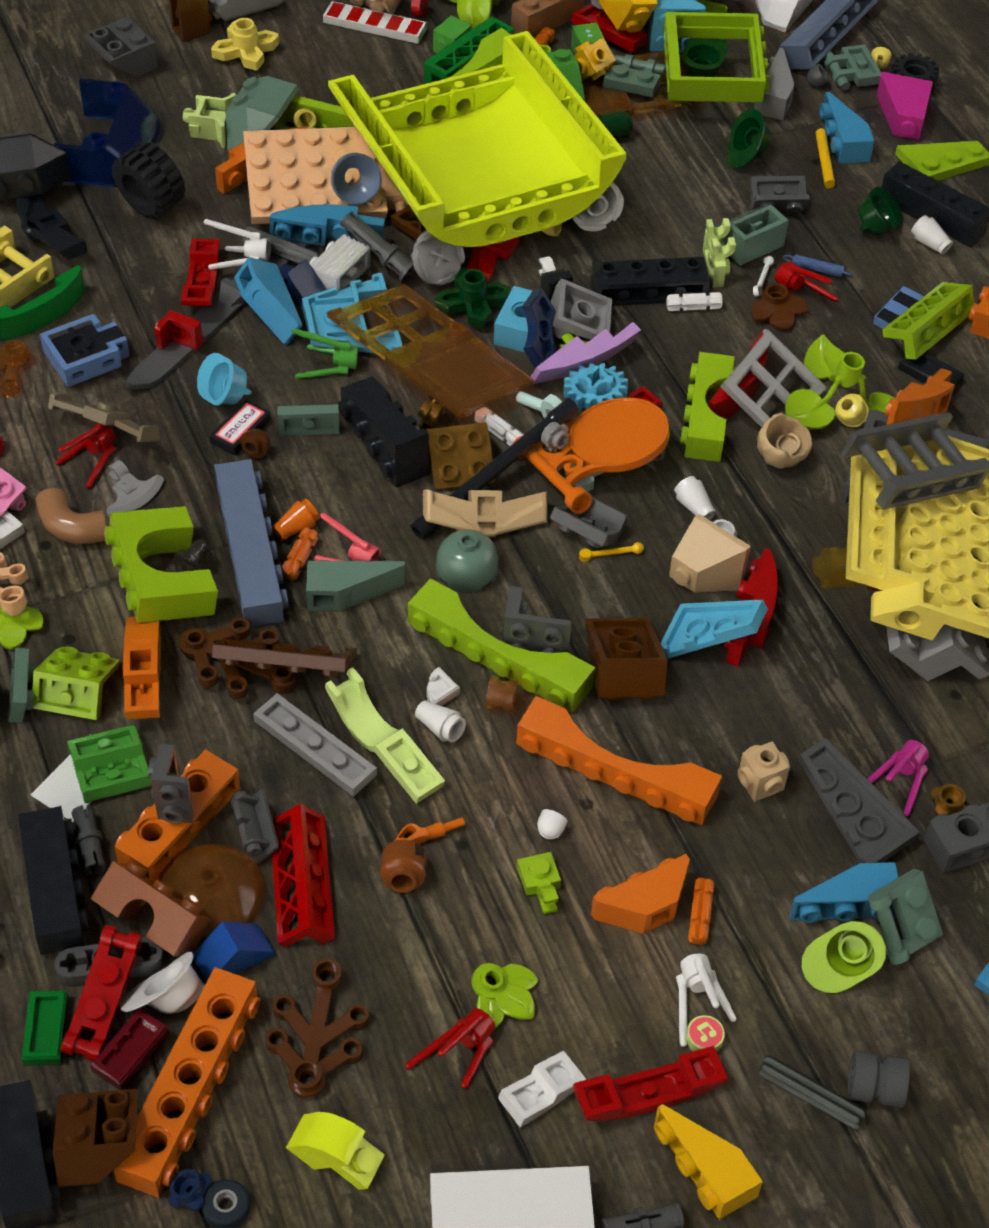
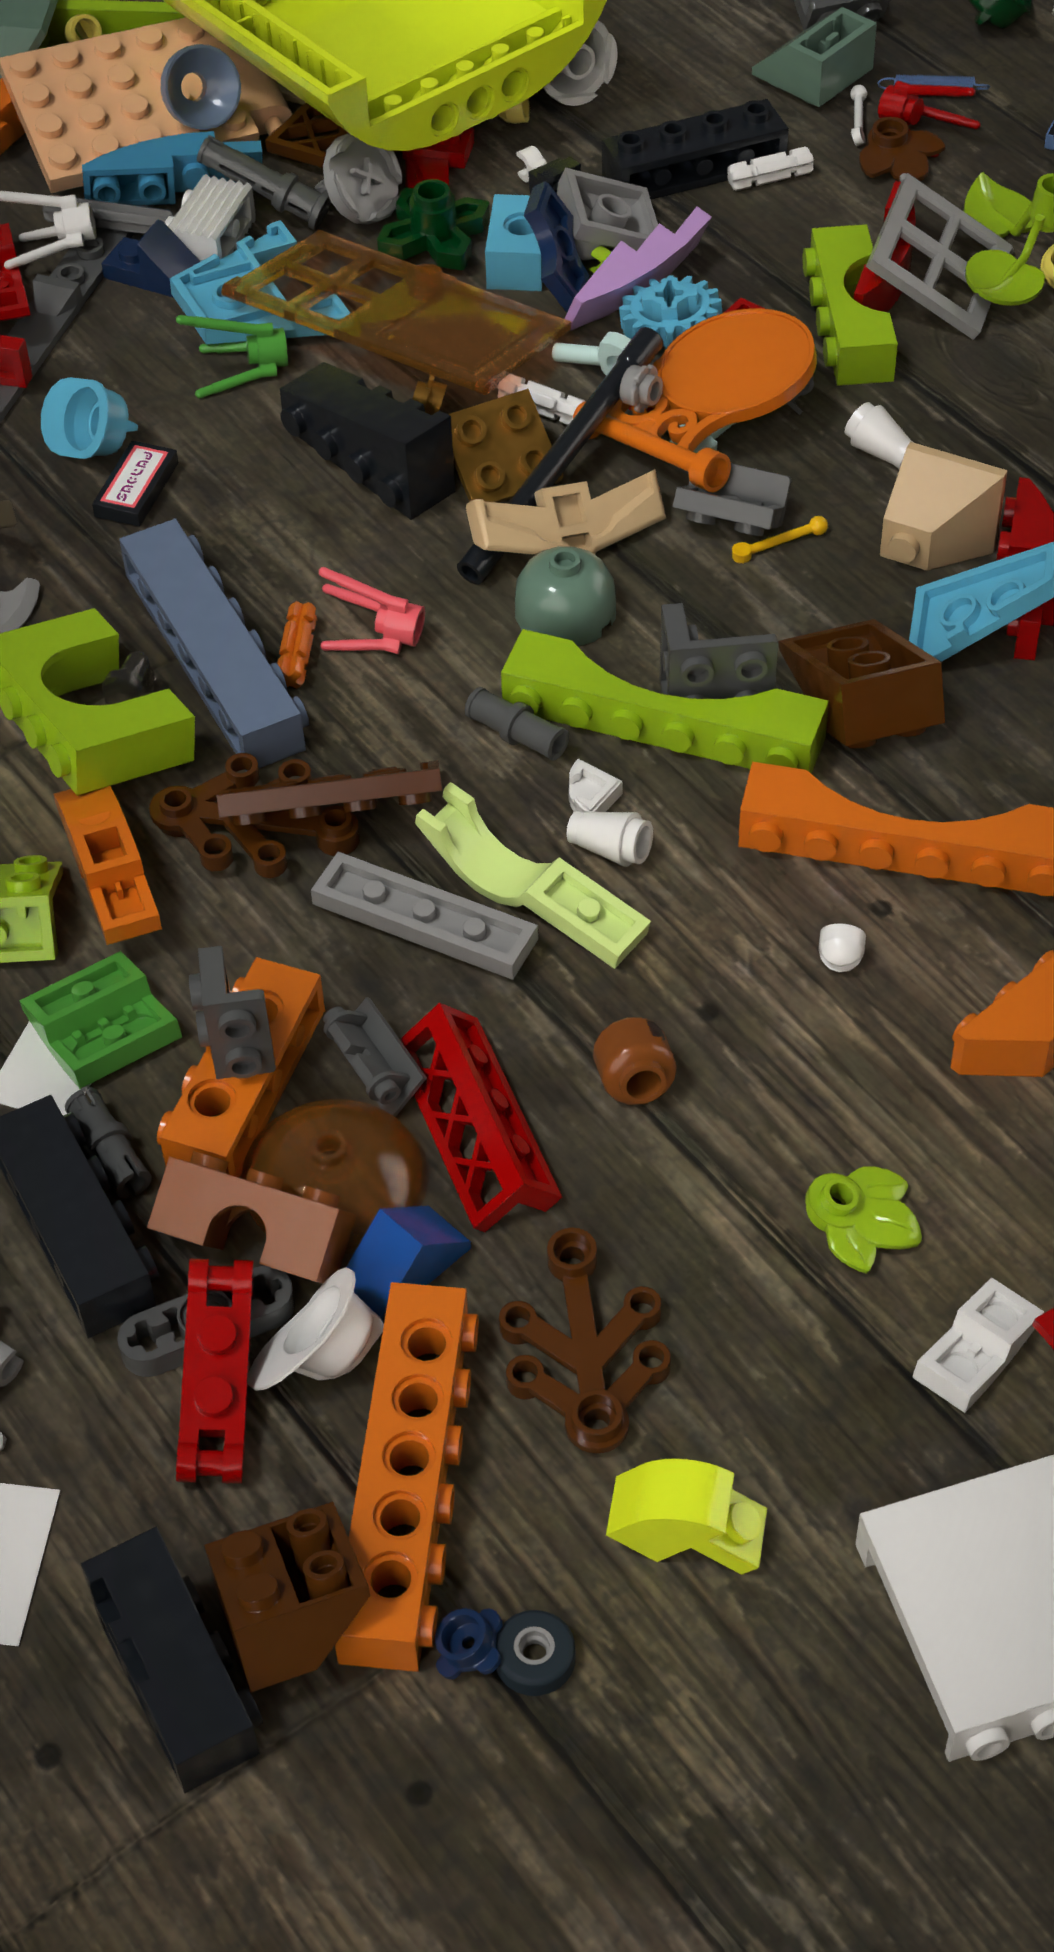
camera: 10 degrees left, 0 degrees up
green tile [21,990,69,1066] -> none
dark red plate [90,1008,170,1090] -> none
dark azure slope [234,257,303,345] -> none
reddish brown plate [240,429,270,459] -> none
orange cone [272,499,320,542] -> none
sand green plate [277,404,340,436] -> none
sand green slope [306,560,405,611] -> none
orange hand [394,817,466,844] -> none
red plant [405,1008,495,1089] -> none
clear orange wheel [485,675,518,713] -> none
lime plate [517,852,561,914] -> none
yellowish green plate [703,218,736,288] -> none
tan hair [757,413,812,469] -> none
none -> dark grey pin [465,687,569,761]

